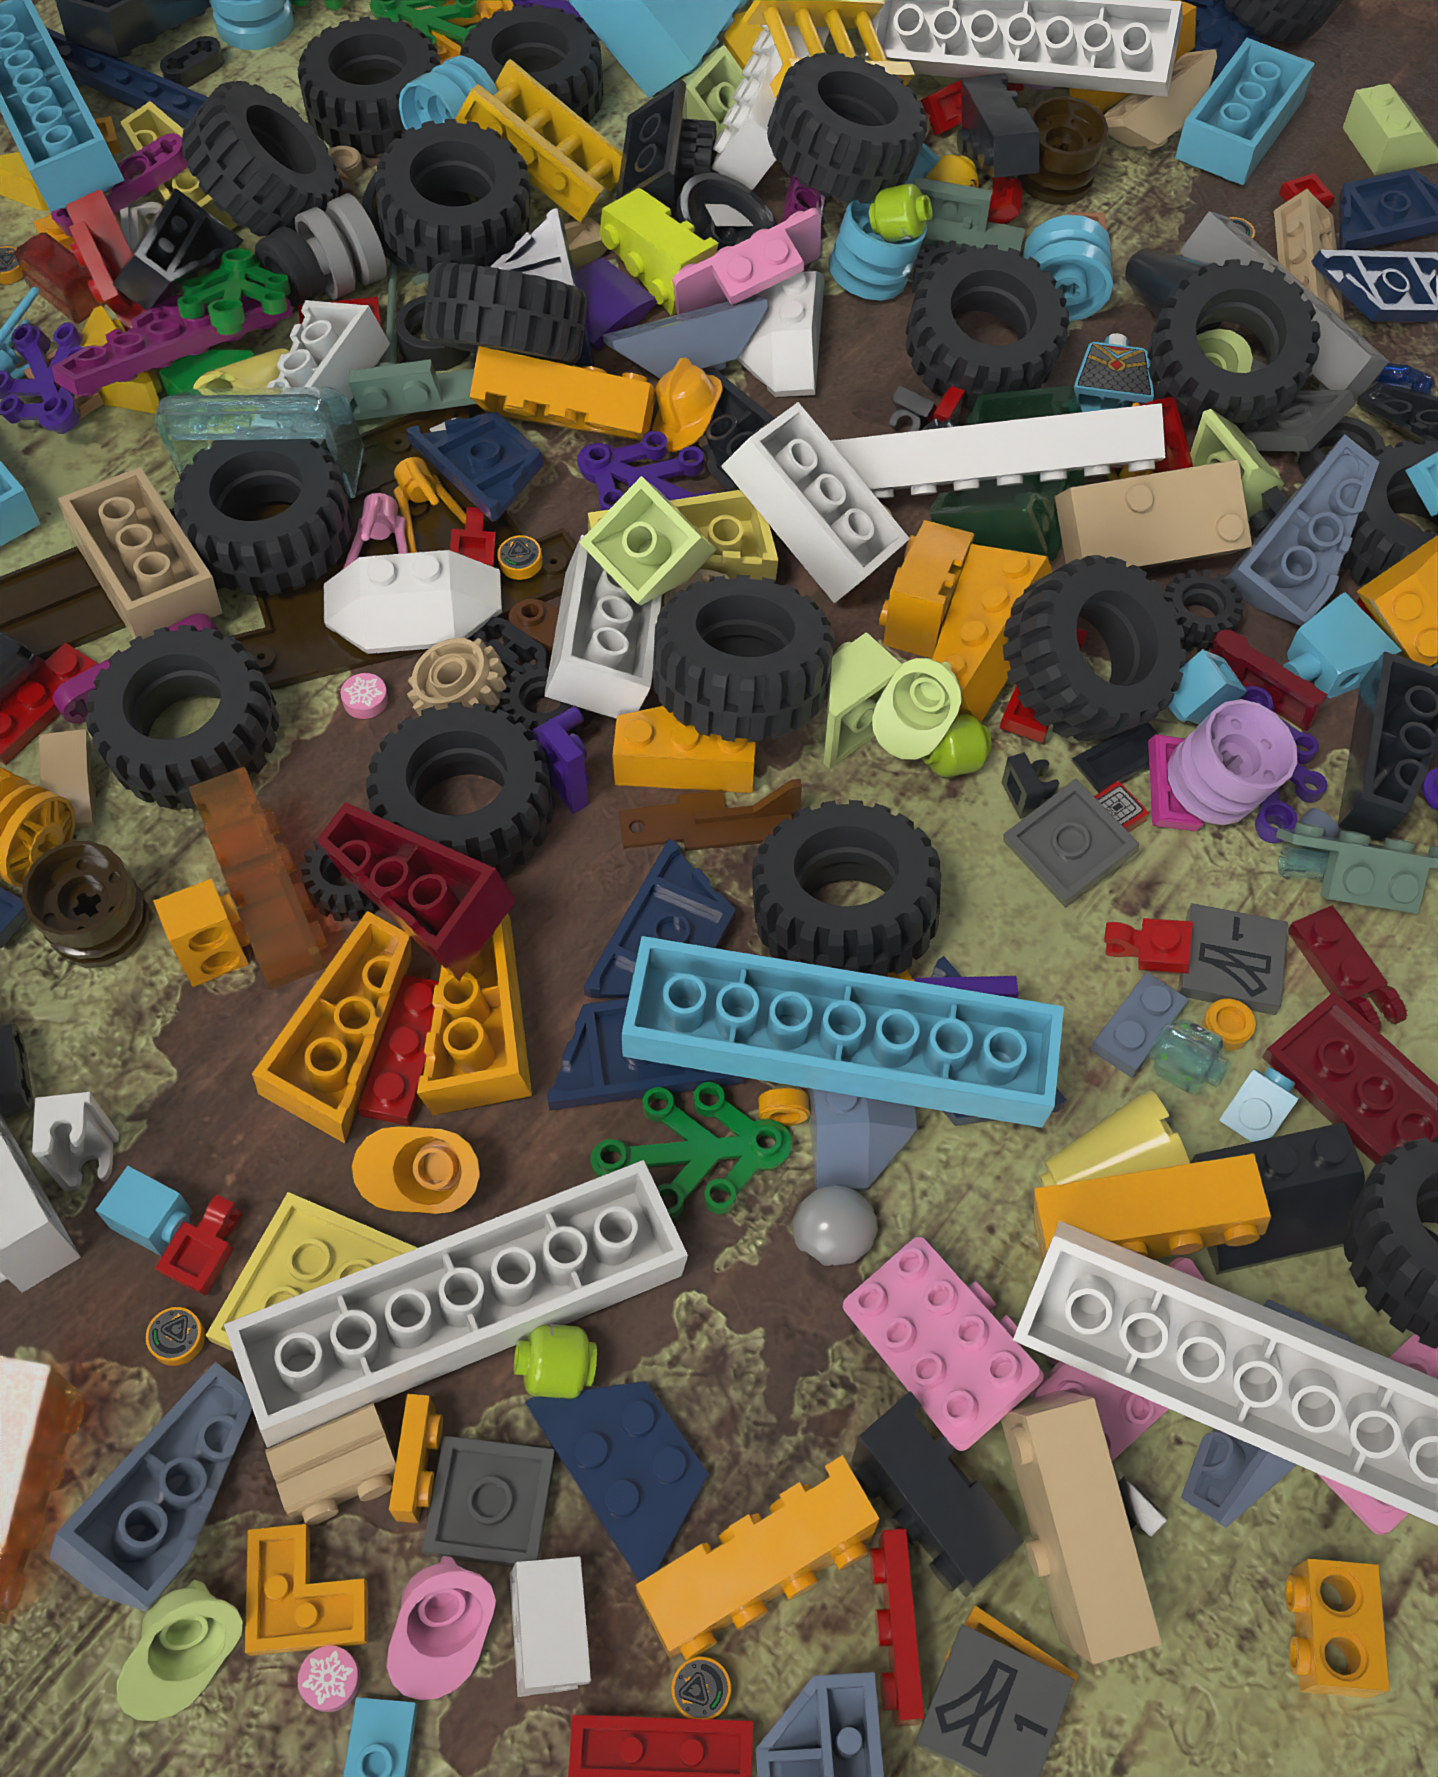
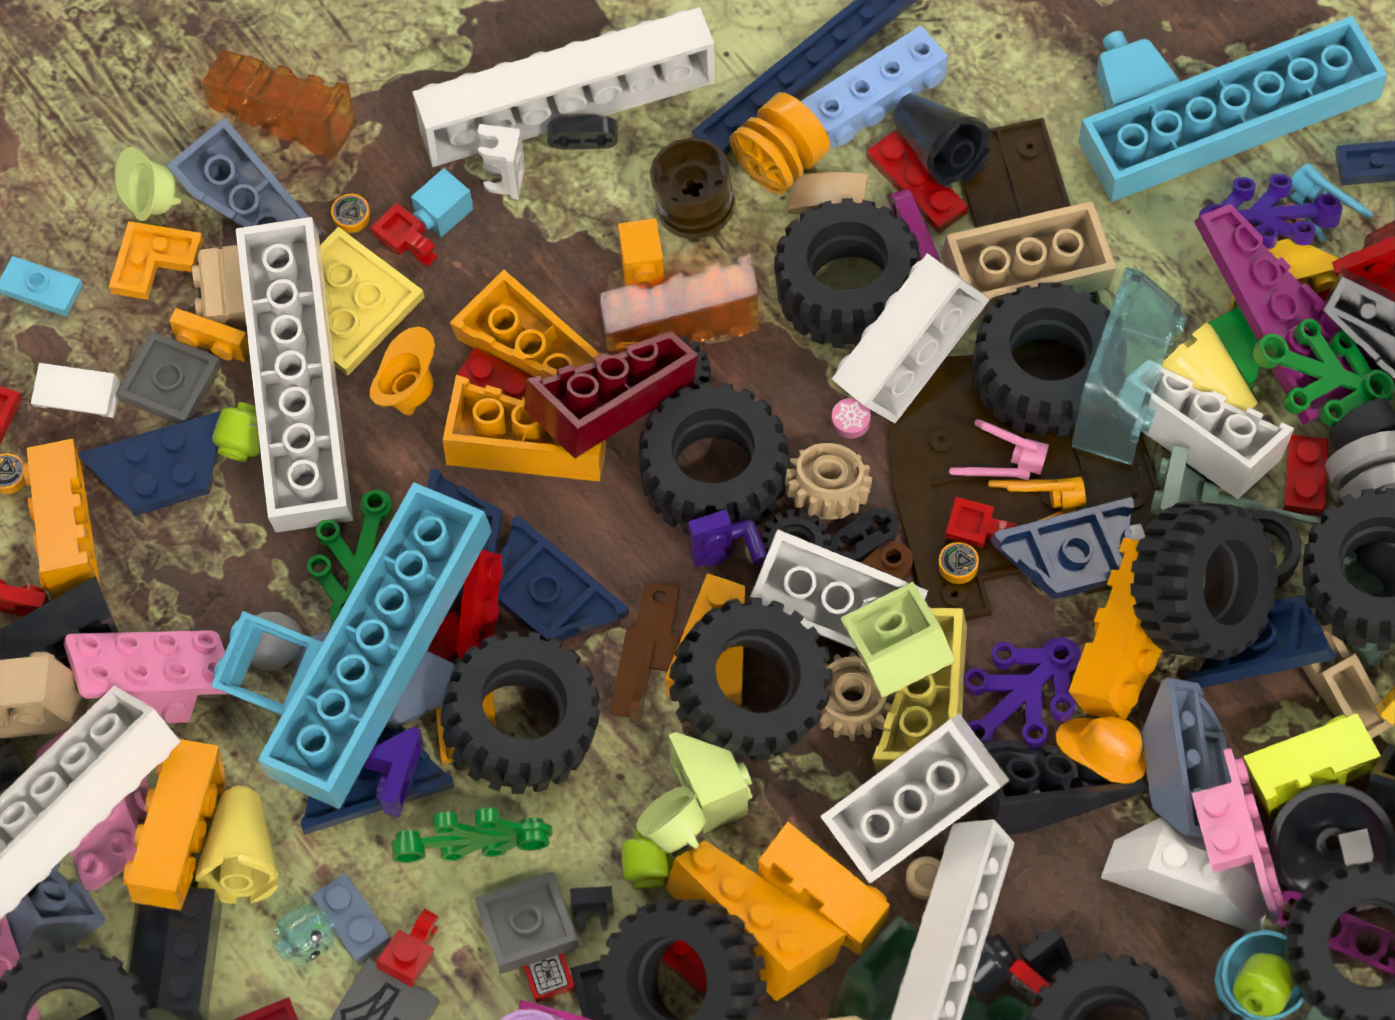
camera: 110 degrees right, 5 degrees up
bright pink tile [298,1646,361,1712] -> none
white wedge [324,550,502,654] -> none
bright pink piece [386,1556,496,1700] -> none
dark purple slope [575,257,657,352] -> none
light orange tile [1202,998,1256,1051] -> none
medium azure bracket [1219,1066,1299,1142] -> none
none -> medium azure window [211,611,323,715]
none -> green plant [391,807,553,863]
none -> white brick [832,253,990,423]

